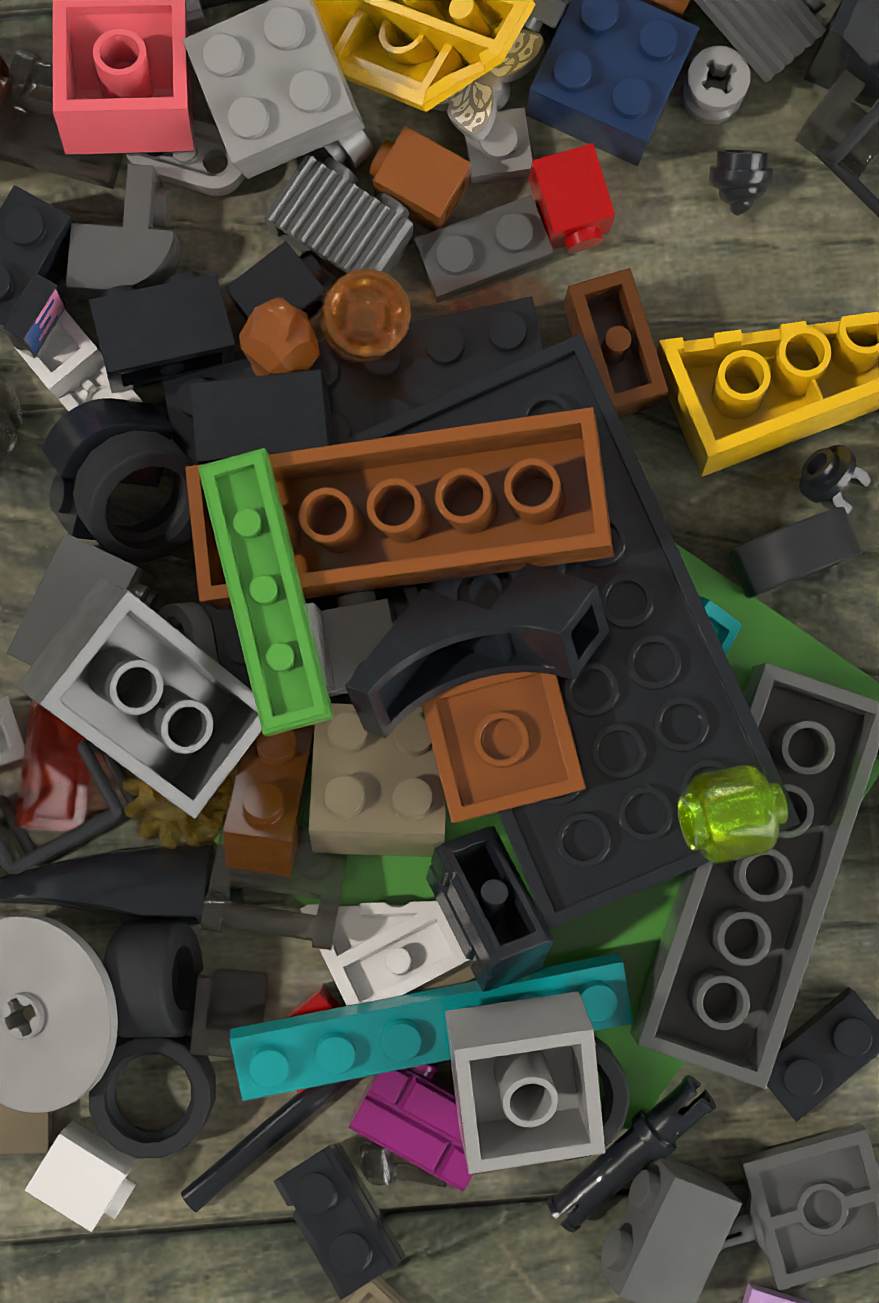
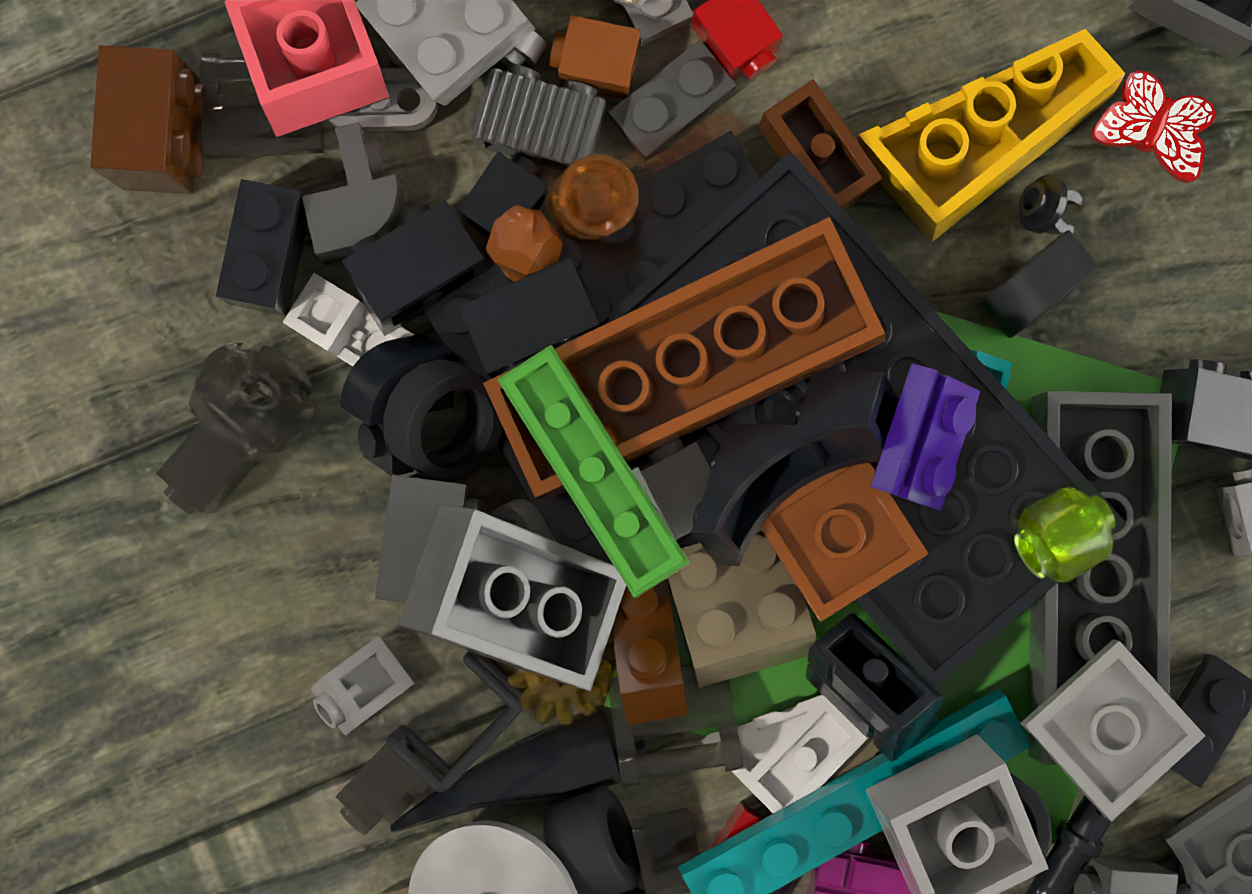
camera: 15 degrees left, 0 degrees up
black tile [3,274,67,358] -> none
clear red tile [14,699,91,832] -> none
none -> dark purple plate [871,363,980,511]
none -> light grey plate [1020,639,1205,822]

